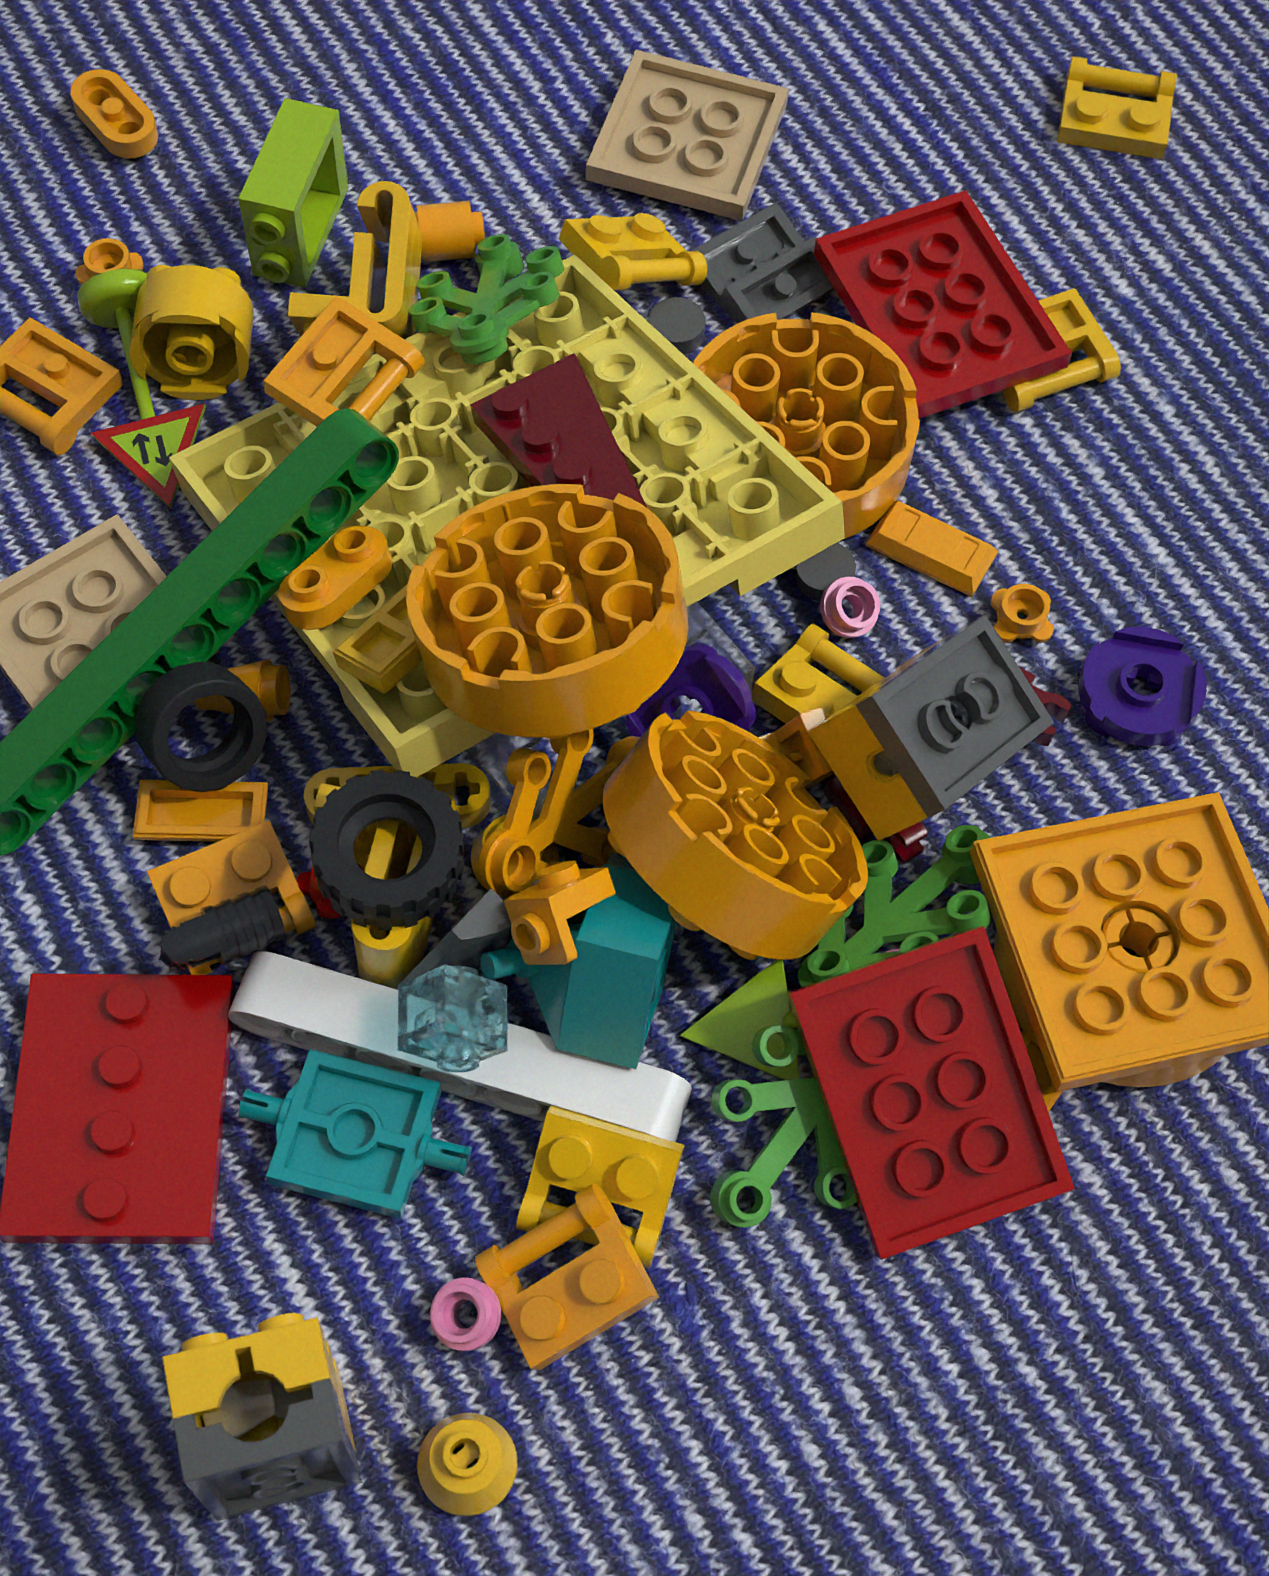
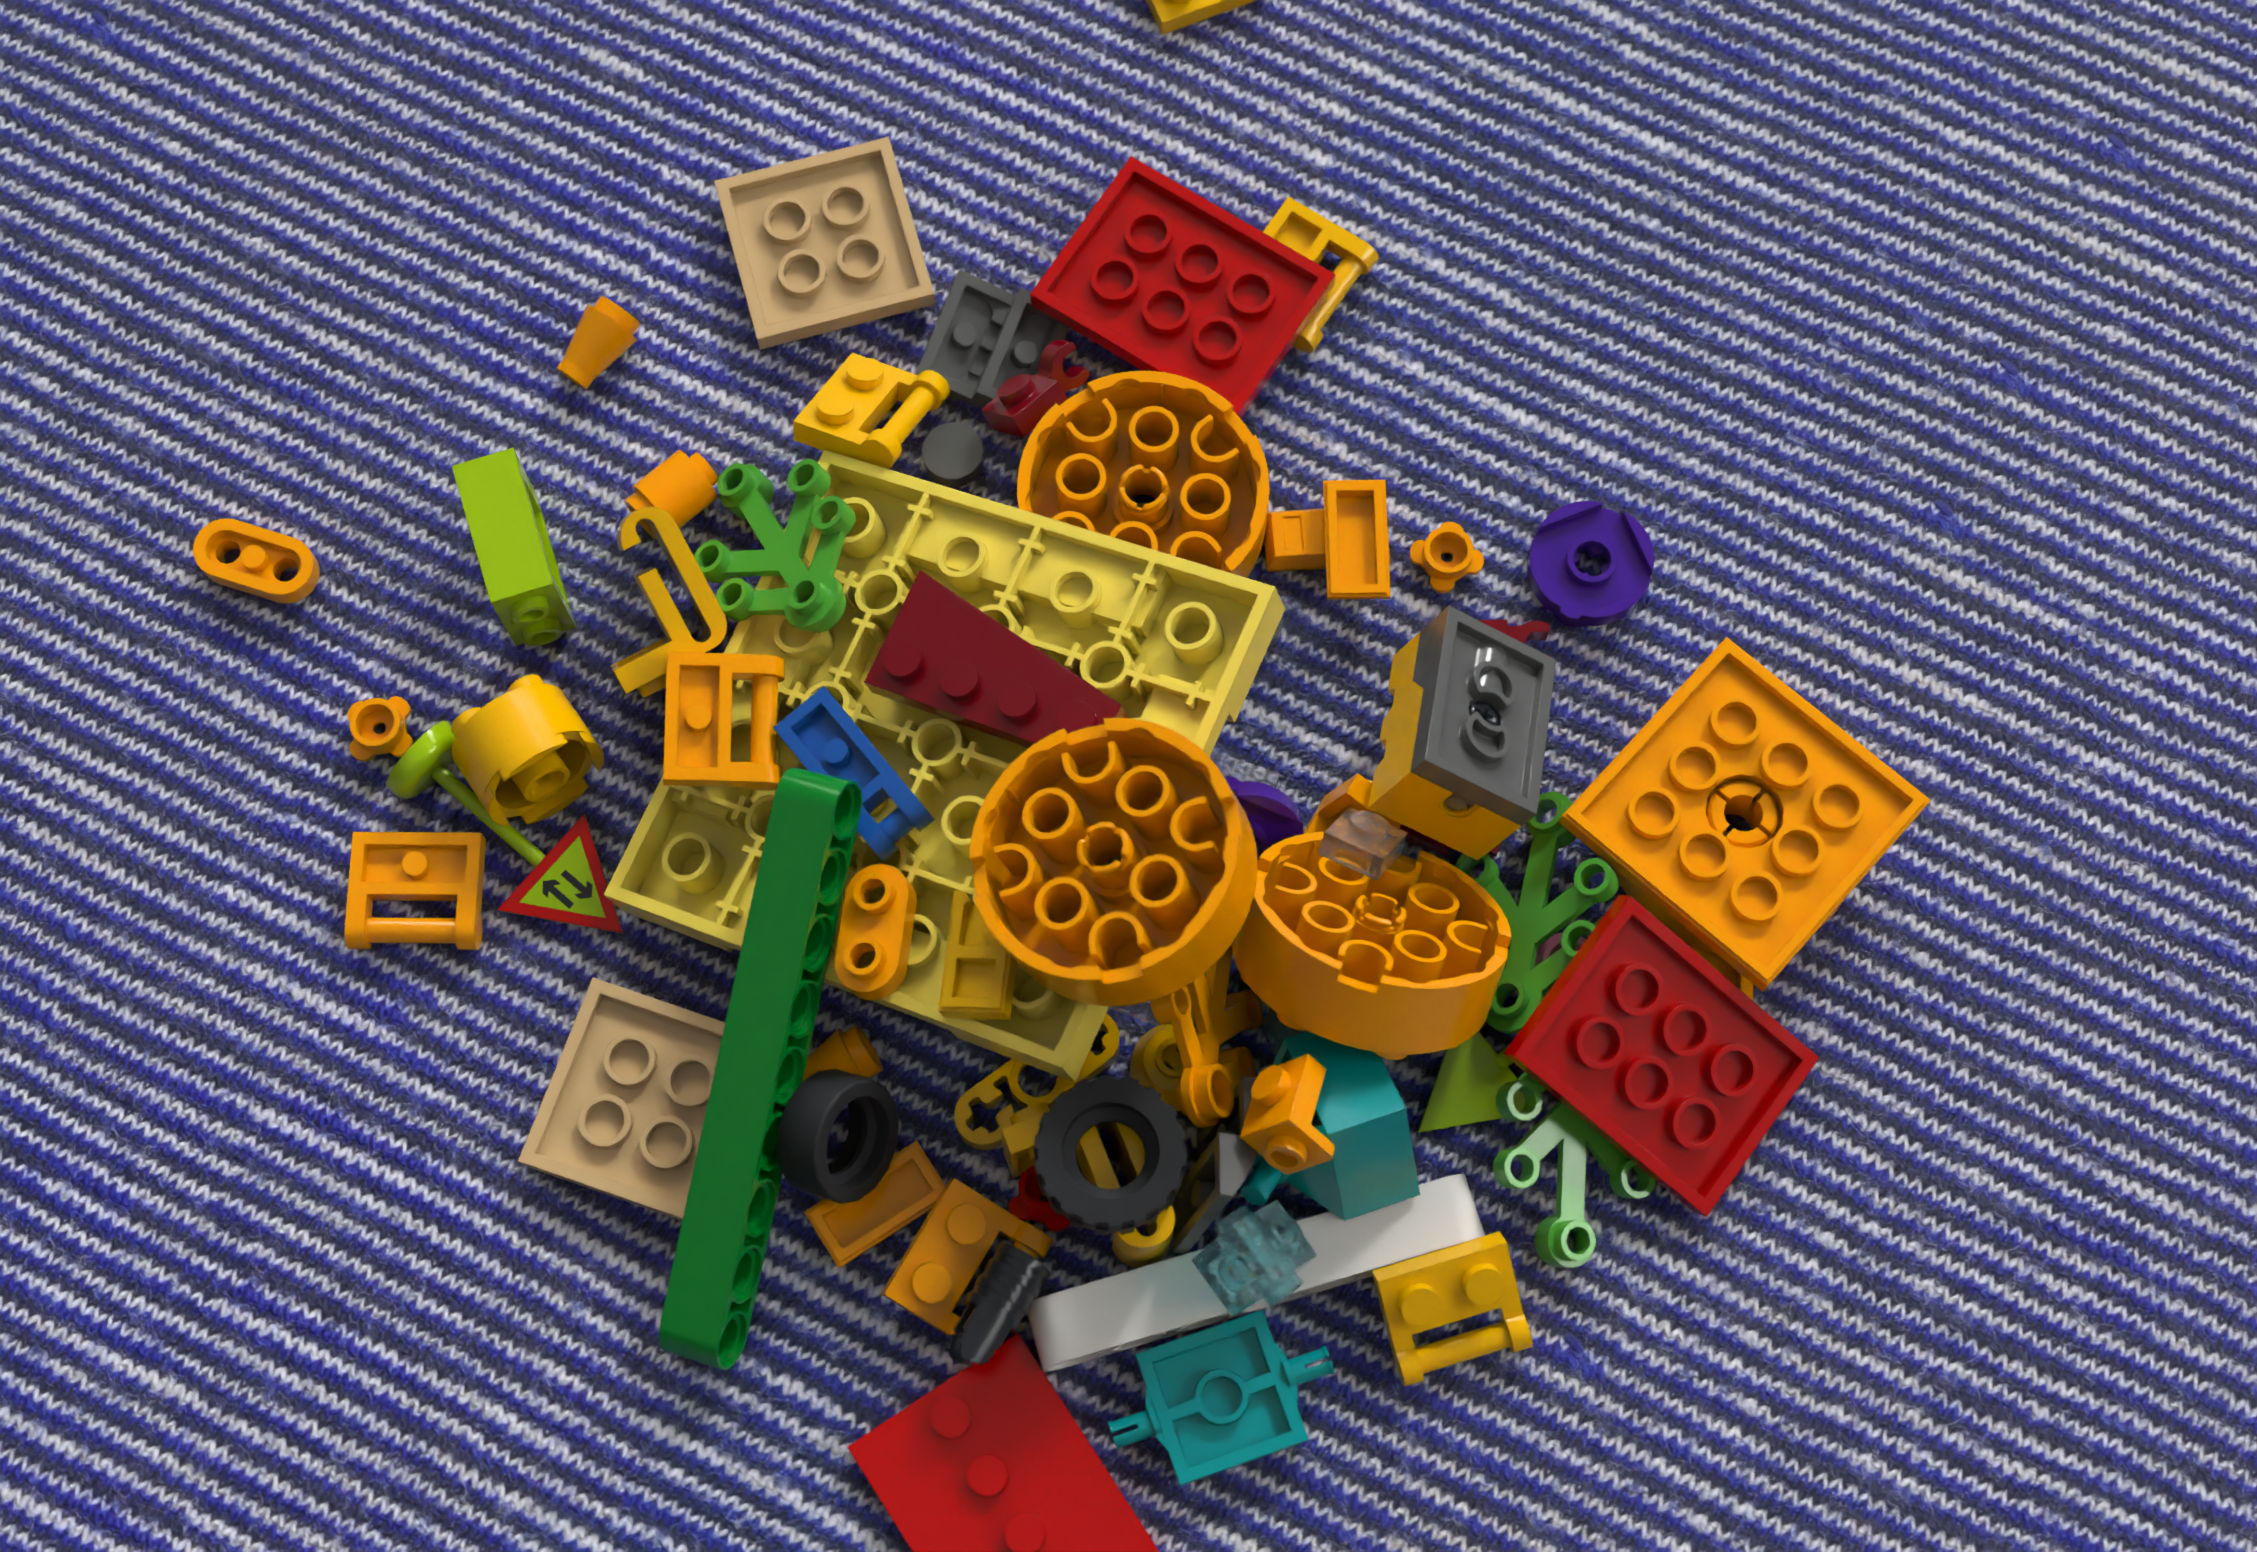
camera: 30 degrees left, 10 degrees up
bright pink plate [430,1278,501,1351] -> none
light orange plate [475,1183,659,1370] -> none
yellow plate [751,624,885,724] -> none
bright pink plate [820,577,880,638] -> none
none -> light orange cone [556,295,641,390]
none -> blue plate [773,686,935,862]
none -> dark red plate [981,340,1090,437]
none -> clear plate [1318,807,1408,881]
none -> light orange tile [1323,480,1391,600]

